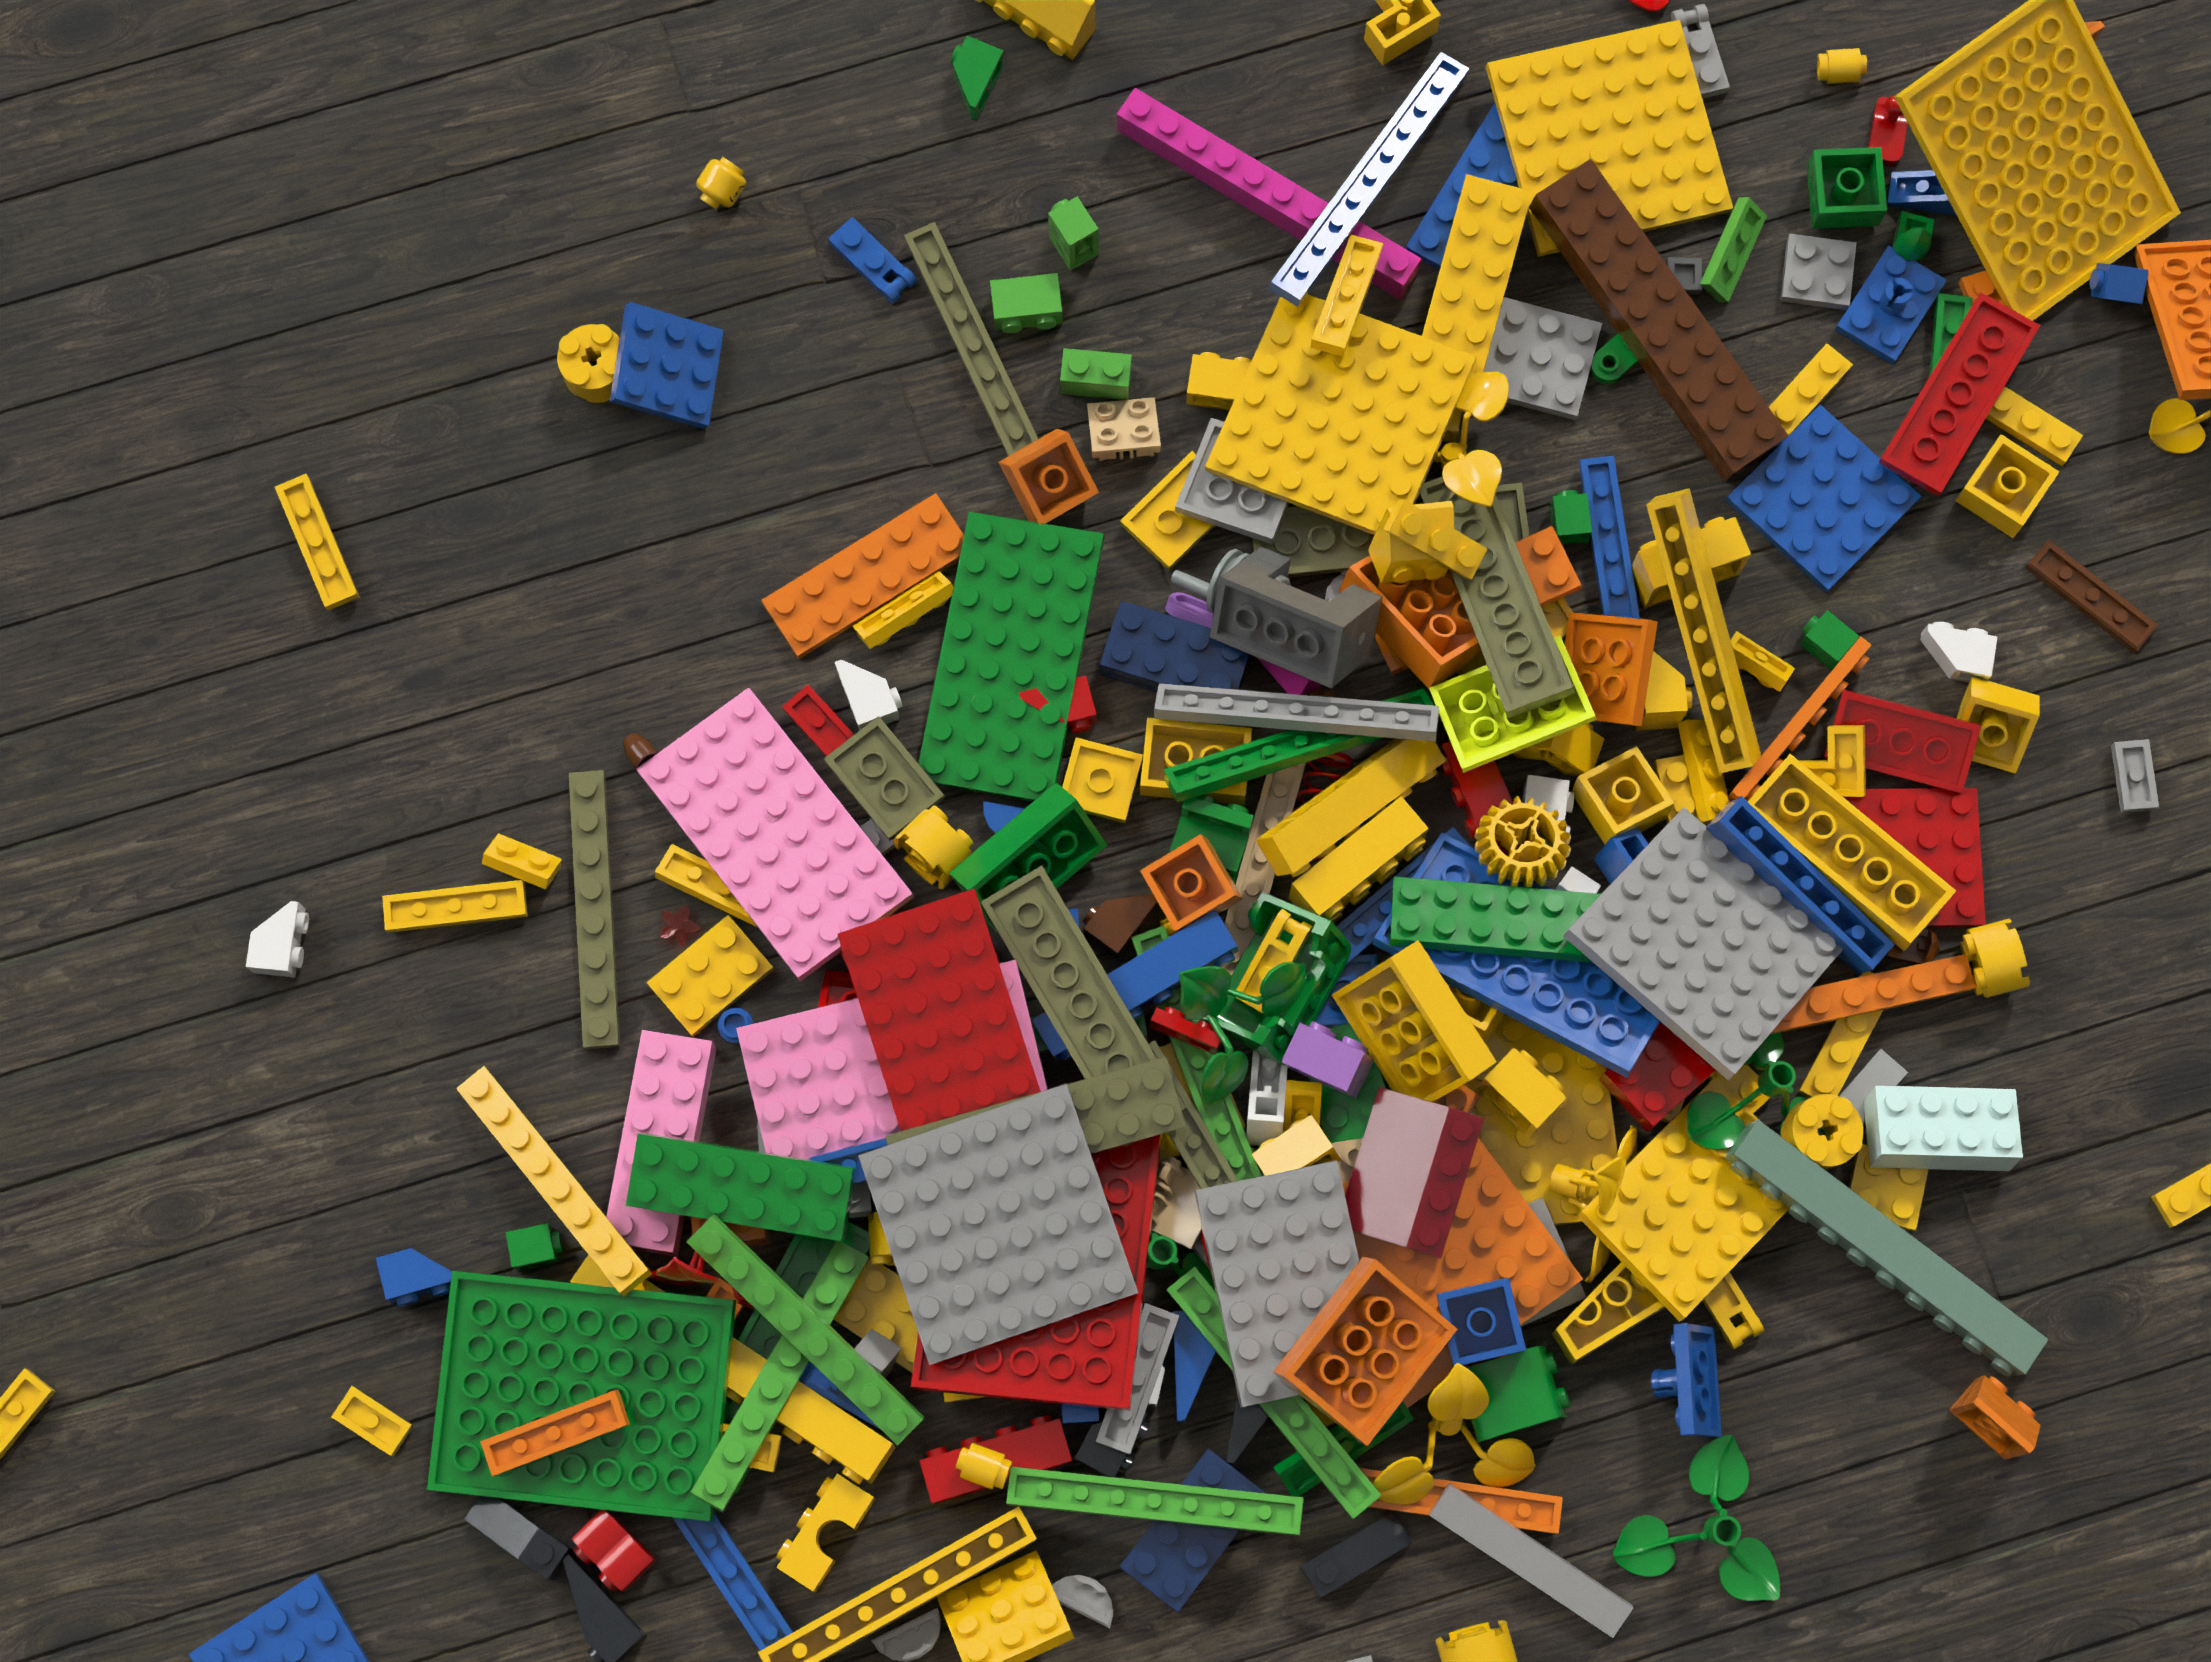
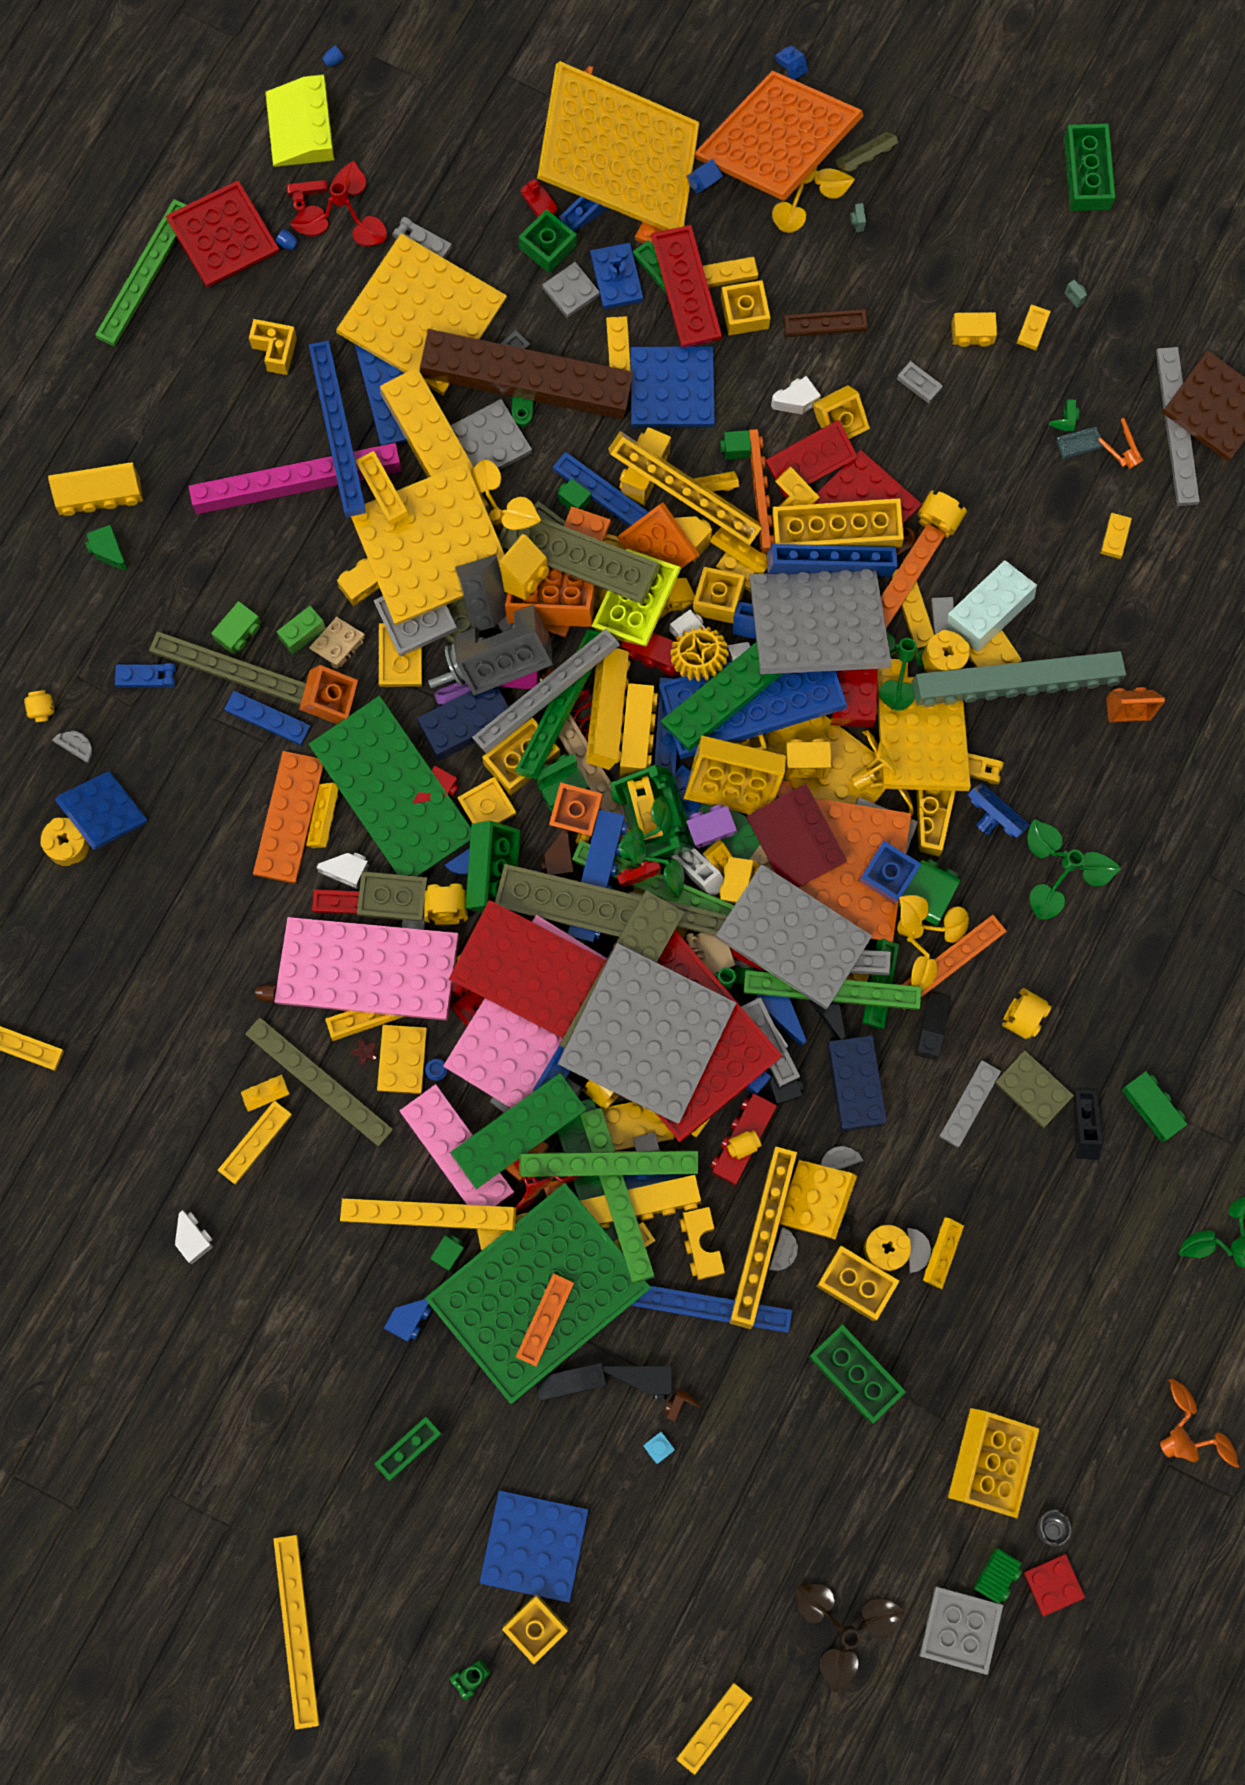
camera: 50 degrees left, 0 degrees up
yellow plate [331,1386,414,1457] -> none
red brick [572,1509,657,1592] -> none
bright green plate [1006,1467,1304,1536] -> none
bright green brick [1048,196,1099,271] -> none
orange slope [1273,1257,1458,1446] -> none
yellow plate [1383,499,1487,580] -> none
light grey tile [1429,1483,1633,1638] -> none
bright green plate [1700,197,1767,302] -> none
yellow brick [1817,48,1867,84] -> none
green plate [1893,211,1934,261] -> none
none -> light grey tile [52,731,92,764]
none -> blue plate [224,691,311,746]
none -> green brick [374,1417,442,1481]
none -> dark grey slope [455,555,507,632]

